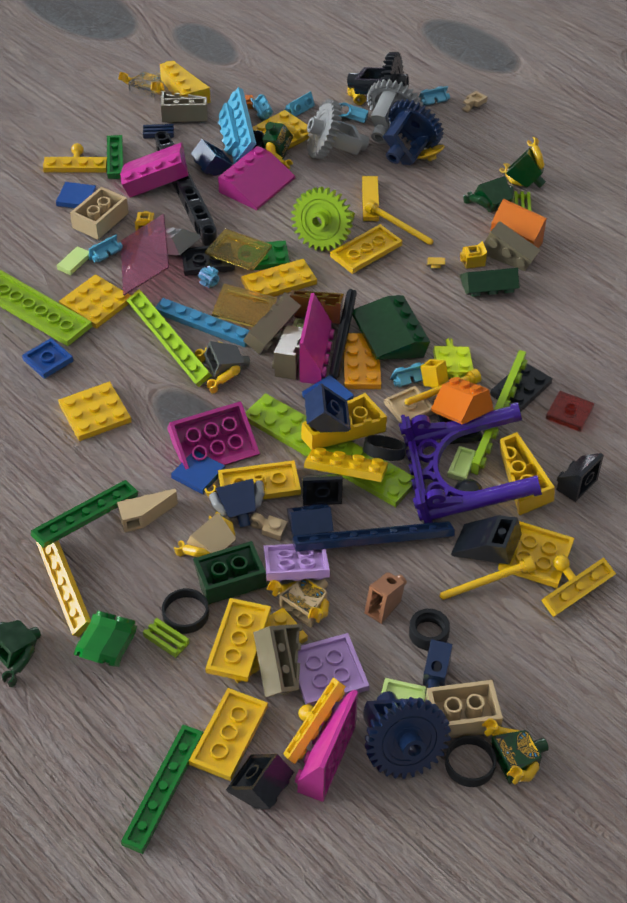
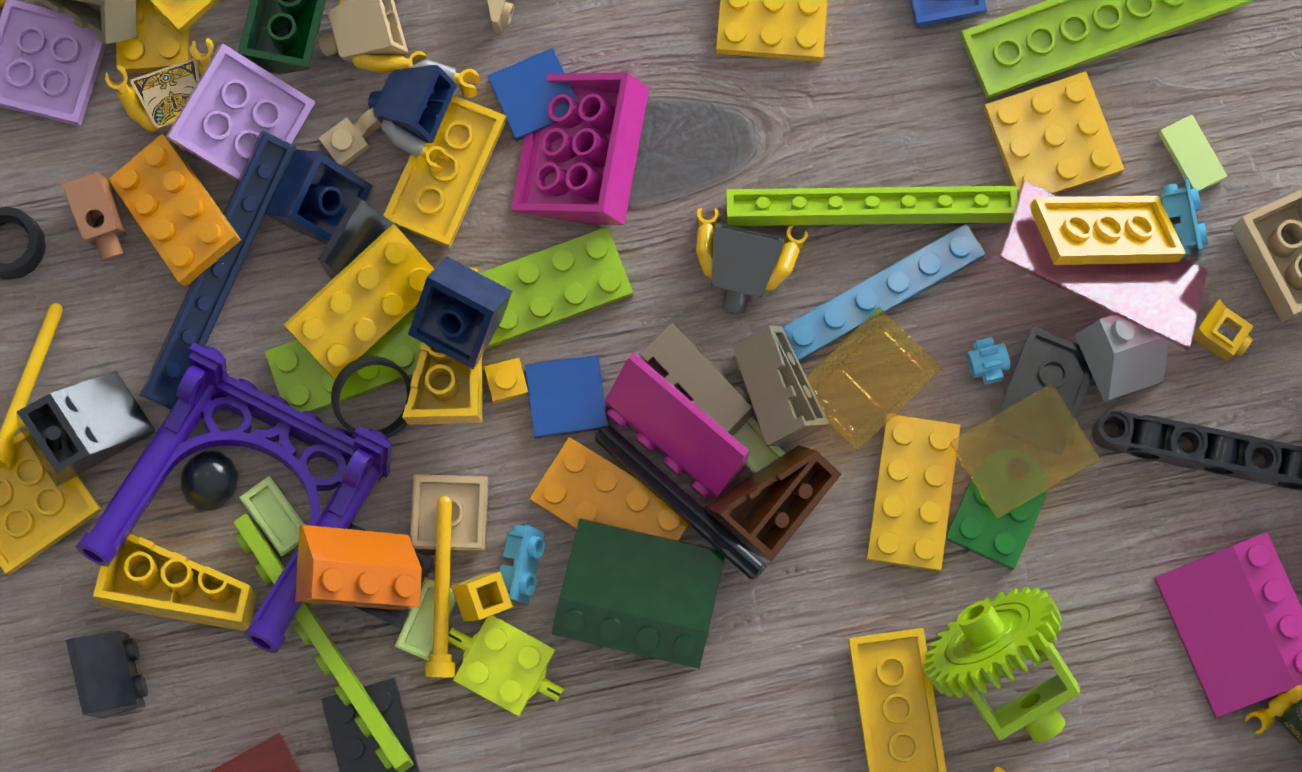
camera: 125 degrees right, 30 degrees up
none -> light orange plate [108,133,241,287]
none -> yellow plate [1029,196,1186,265]

